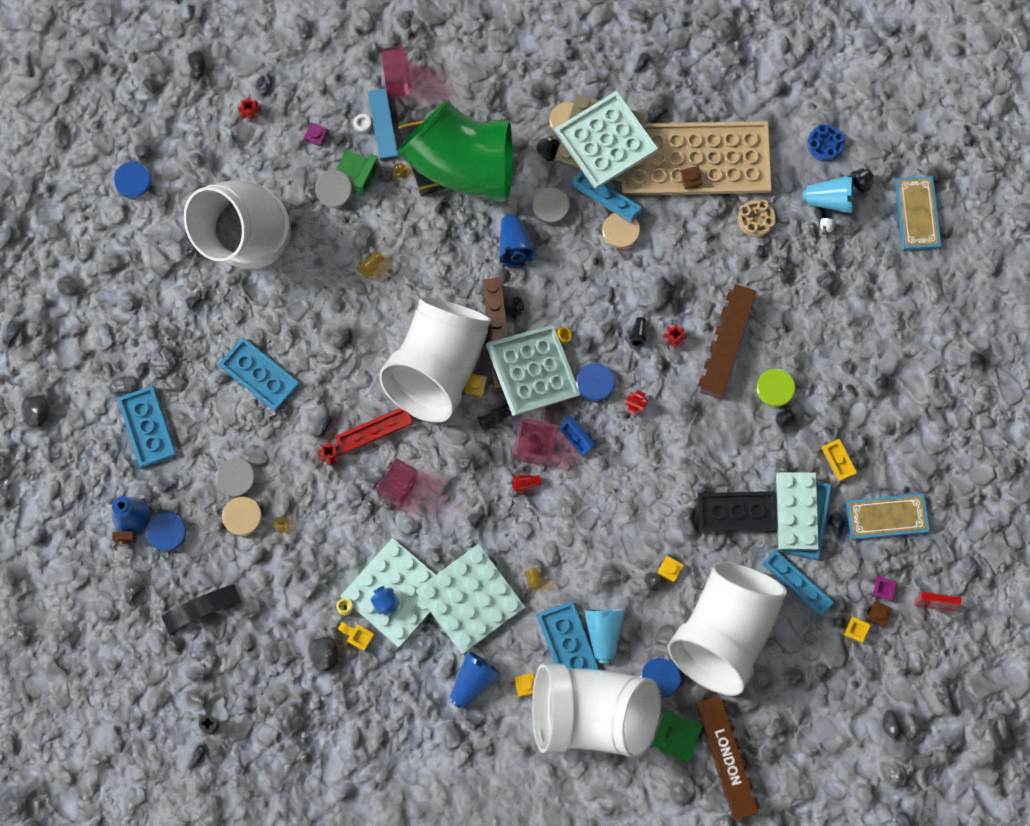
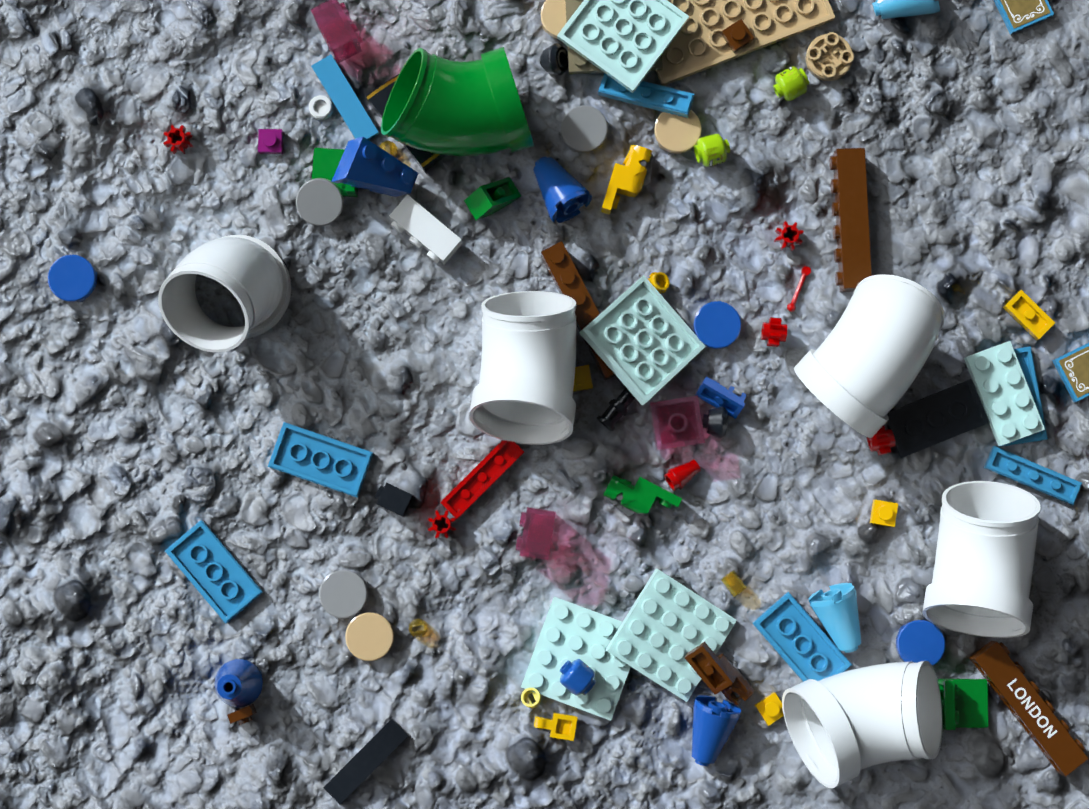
camera: 25 degrees left, 10 degrees up
blue tile [146,512,186,551] -> none
clear yellow cone [357,251,384,278] -> none
black cone [629,317,648,347] -> none
lime tile [756,369,795,408] -> none
white hinge [820,218,836,233] -> none
none -> blue wedge [331,137,419,197]
none -> black brick [375,482,414,517]
none -> white brick [389,194,462,265]
none -> green slope [464,177,521,220]
none -> yellow plate [601,145,653,215]
none -> green plate [603,475,682,516]
none -> reddish brown plate [684,642,754,706]
none -> lime head [694,134,730,167]
none -> black cone [702,406,728,439]
none -> lime head [773,66,809,101]
none -> red hinge [787,266,811,312]
none -> white cylinder [794,275,945,438]
none -> red gear [867,425,895,456]

